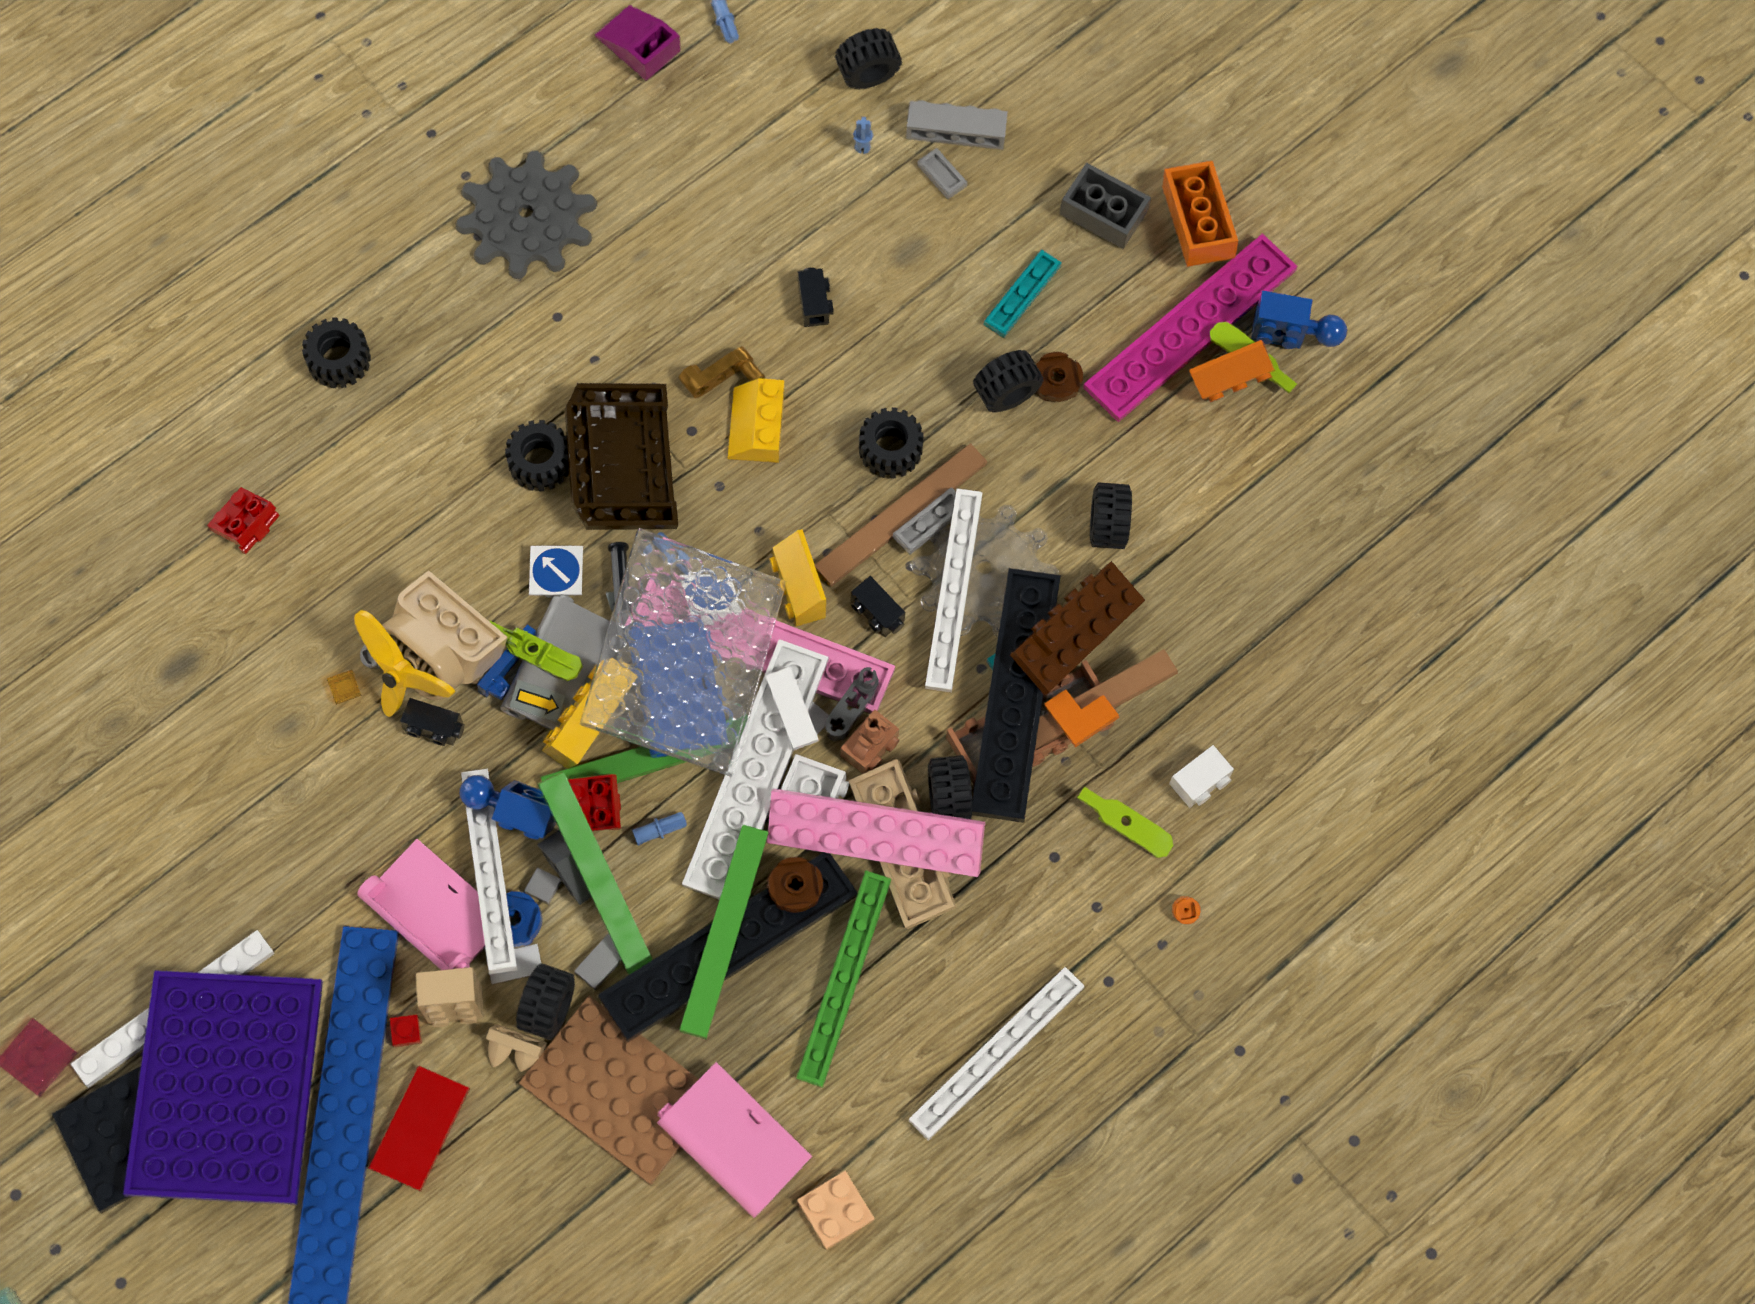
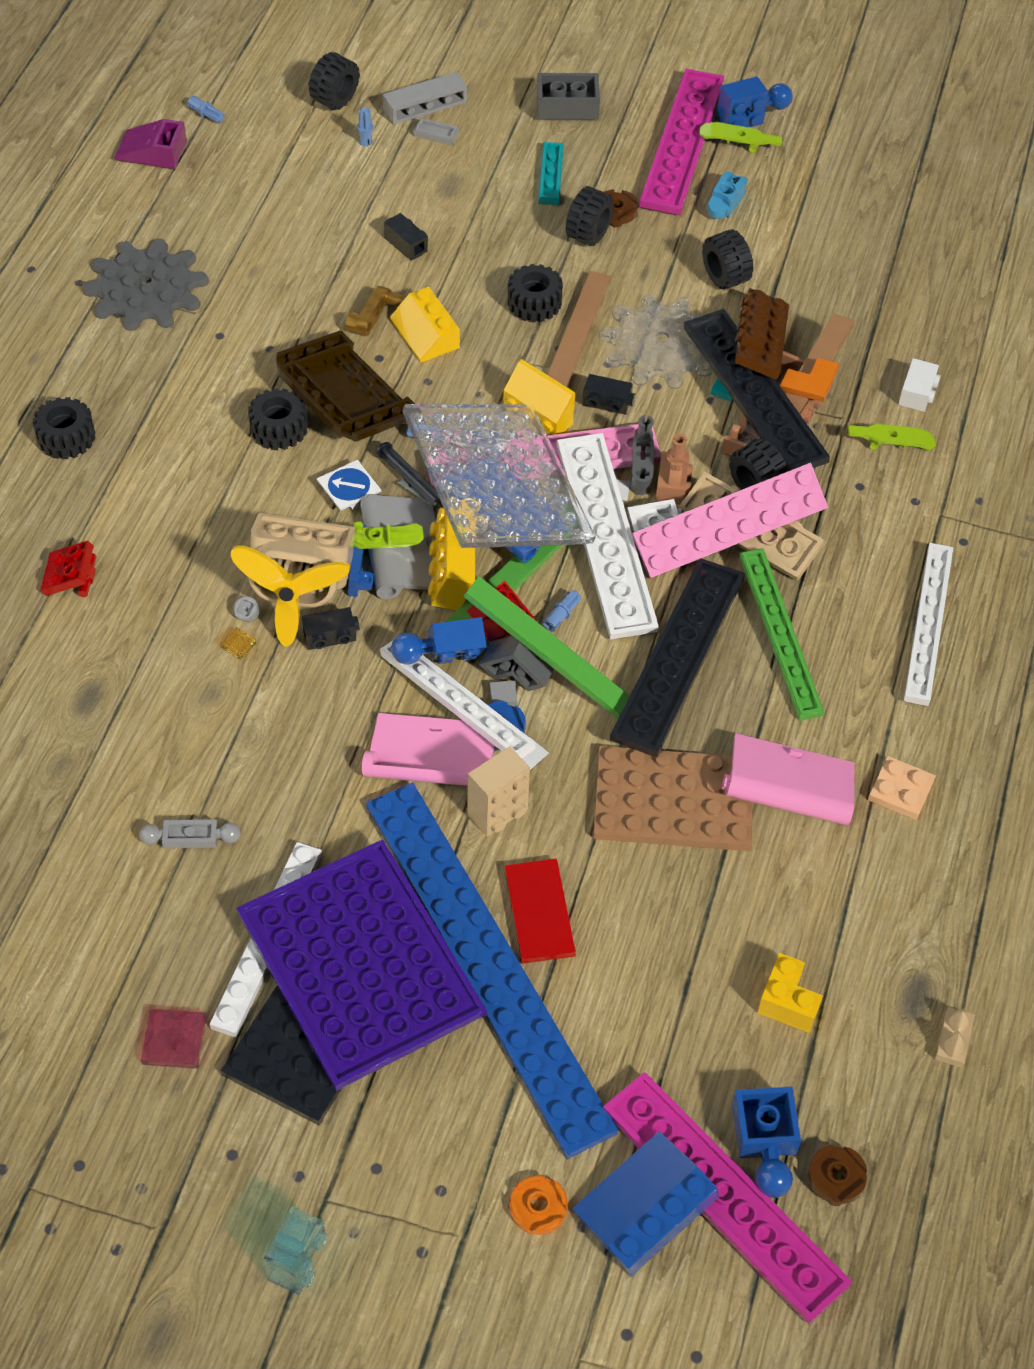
camera: 30 degrees left, 15 degrees down
red plate [390,1014,422,1047] -> none
tan tile [486,1024,547,1072] -> none
light grey sticker [509,680,566,723] -> none
black tyre [516,963,575,1040] -> none
light grey tile [574,933,622,990] -> none
bright green tile [680,824,769,1039] -> none
white tile [765,666,819,751] -> none
reddish brown plate [768,857,823,913] -> none
light grey tile [893,487,956,555] -> none
white plate [925,489,982,693] -> none
orange brick [1162,160,1238,267] -> none
orange tile [1172,896,1201,924] -> none
orange slope [1189,340,1275,402] -> none
none -> light grey plate [139,819,241,848]
none -> dark azure piece [707,171,748,219]

